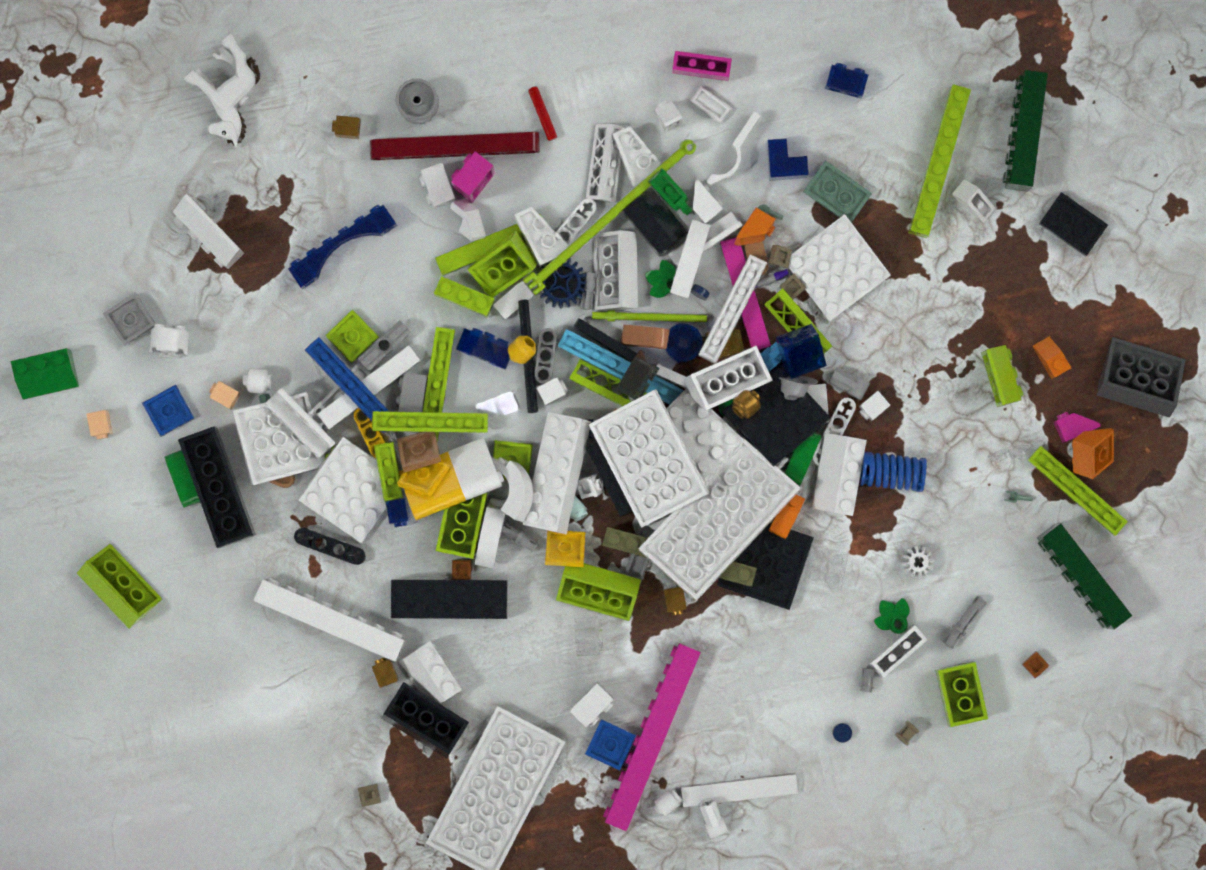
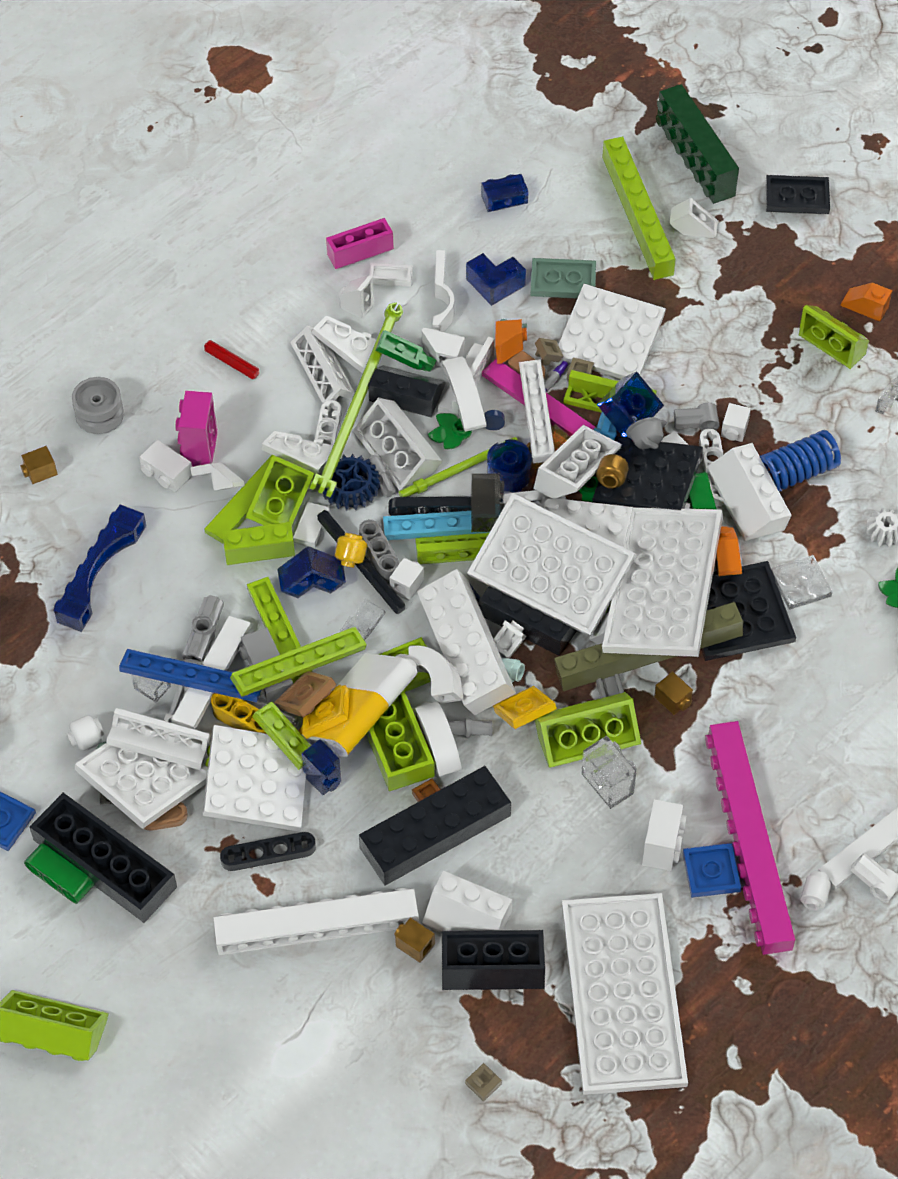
camera: 30 degrees left, 30 degrees down
light nougat brick [209,381,241,410] -> none
lime tile [325,309,379,363] -> none
dark red beam [370,132,540,160] -> none
nougat beam [621,325,670,349] -> none

